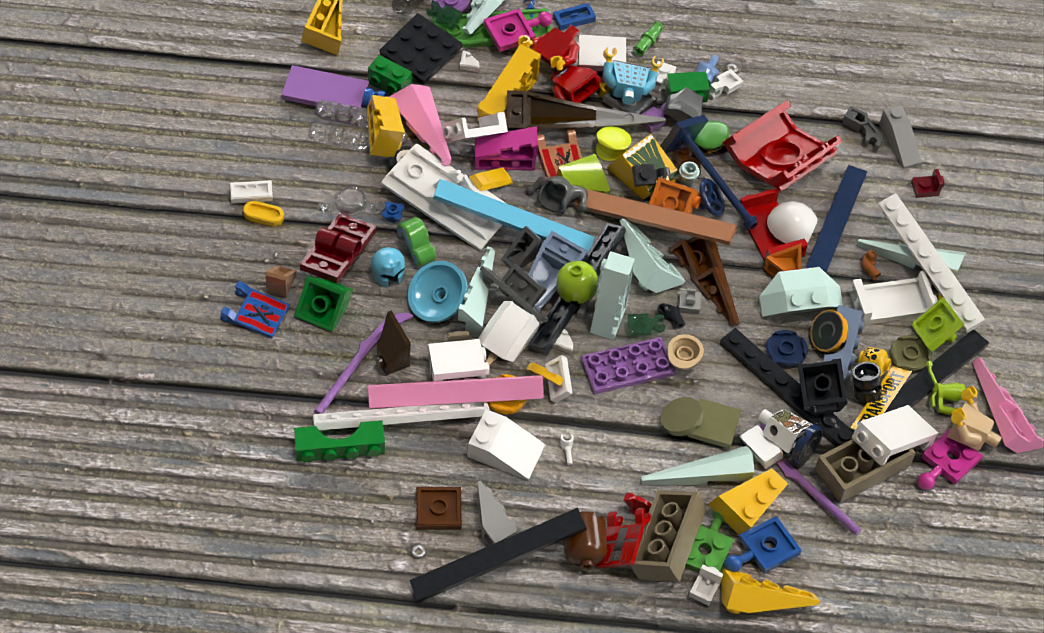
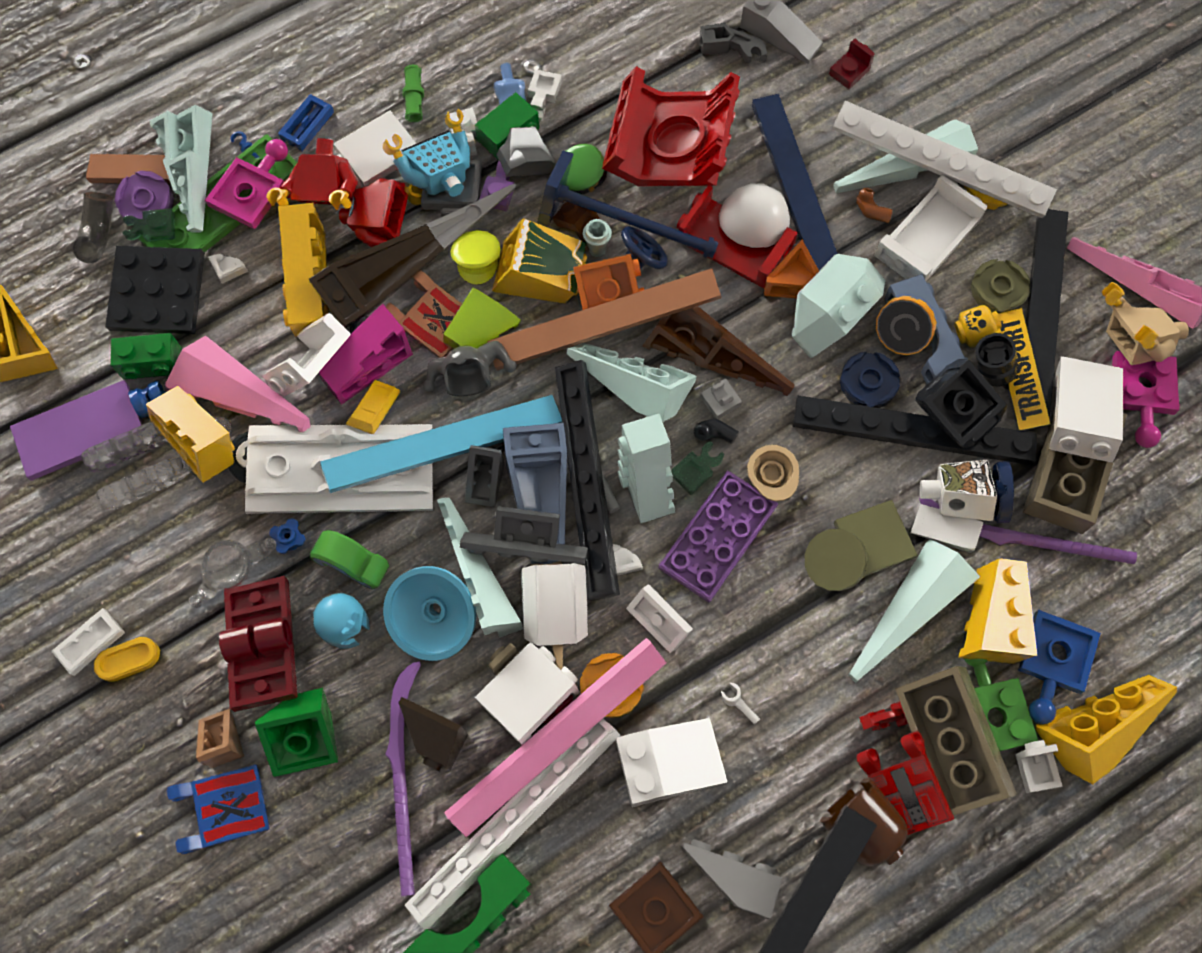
camera: 30 degrees left, 15 degrees up
yellow tile [526,362,564,386] -> none
lime cylinder [556,260,598,303] -> none
black plate [632,164,670,187] -> none
lime tile [911,297,965,352] -> none
lime piece [926,361,966,416] -> none

